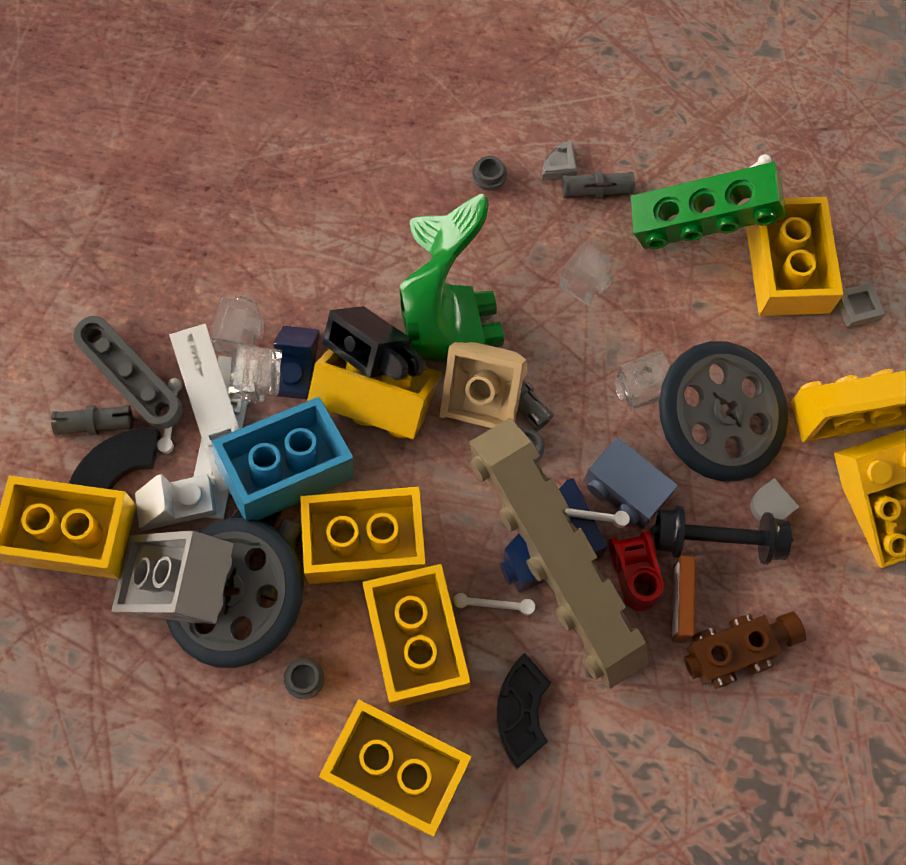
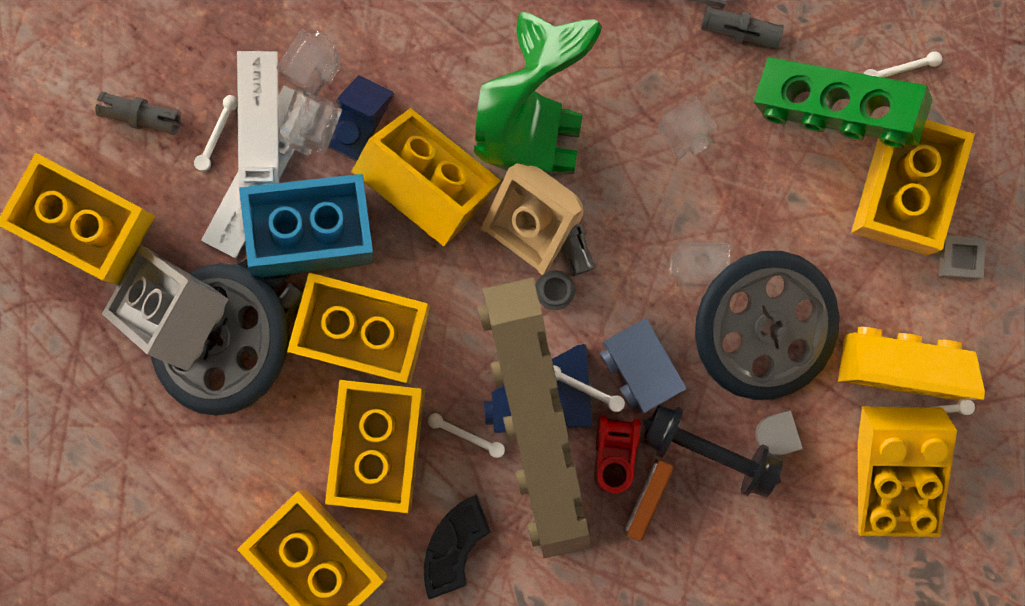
camera: 25 degrees right, 15 degrees up
black tile [68,429,161,490] -> none
dark grey plate [73,316,183,429] -> none
white slope [135,474,217,531] -> none
dark grey plate [284,658,325,699] -> none
black hinge [322,306,426,380] -> none
reddish brown brick [684,611,806,689] -> none

